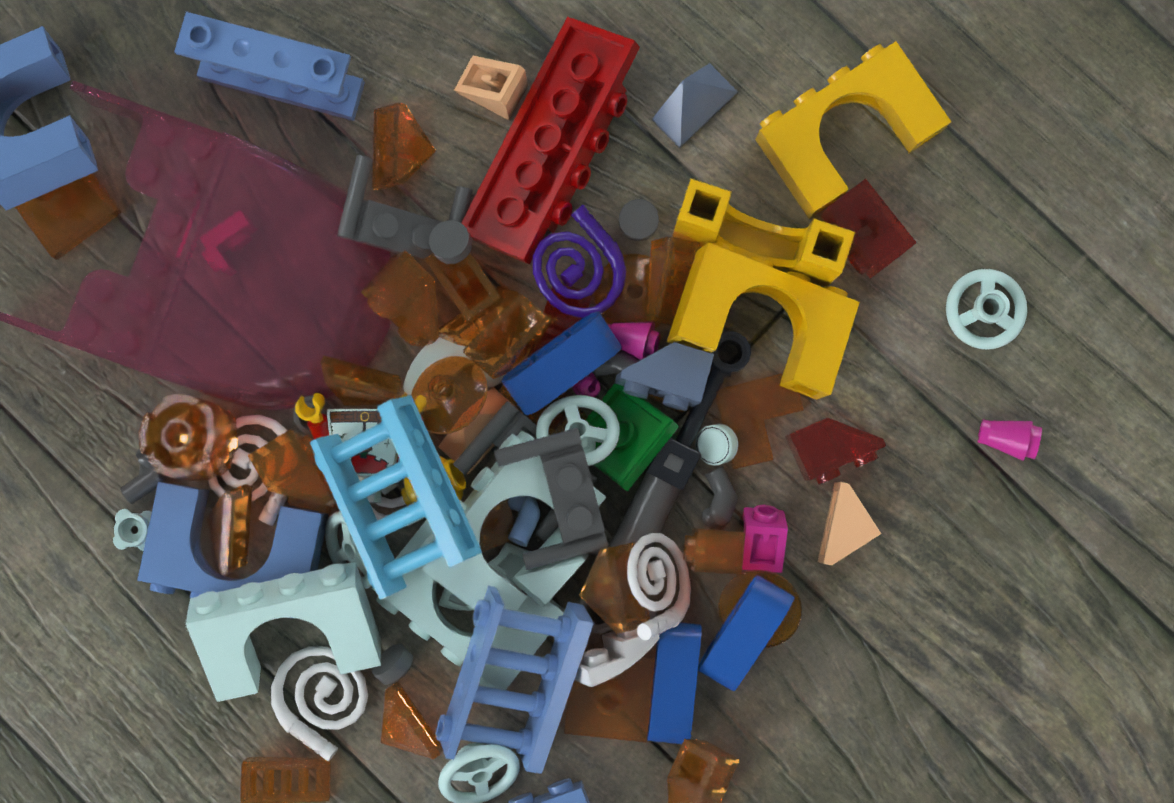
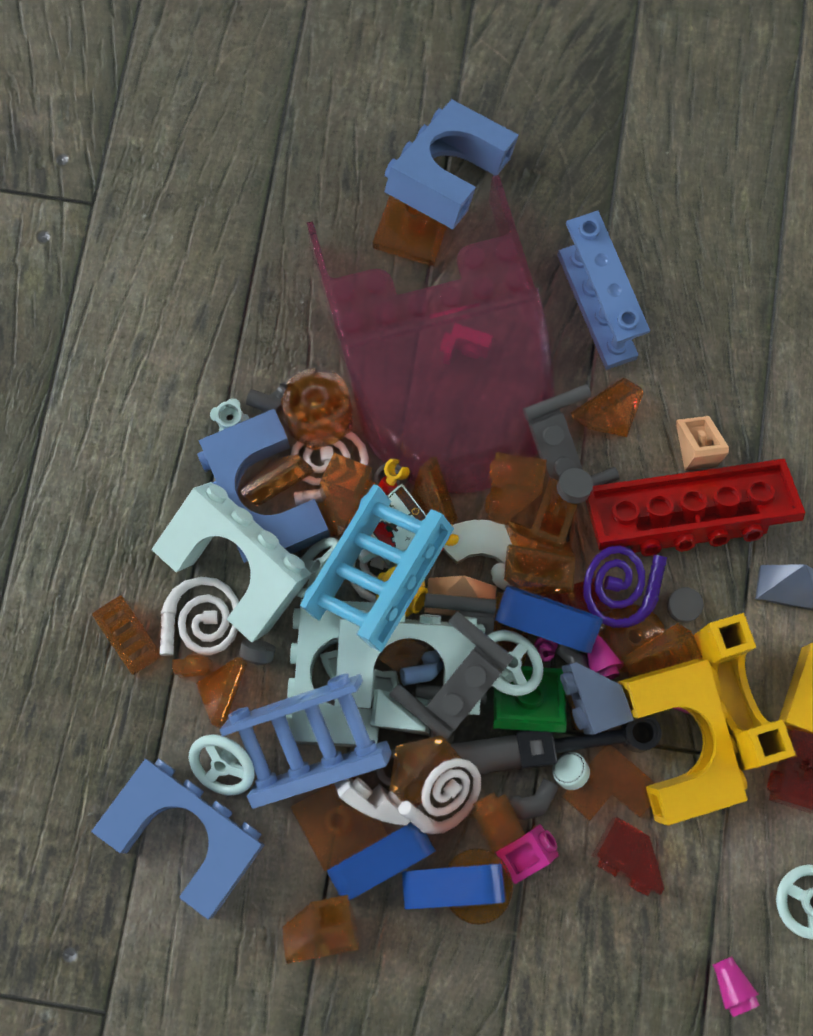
camera: 50 degrees right, 10 degrees down
clear orange dish [411,356,488,434] -> none
light nougat slope [818,482,881,566] -> none
none -> clear orange tile [172,653,213,678]

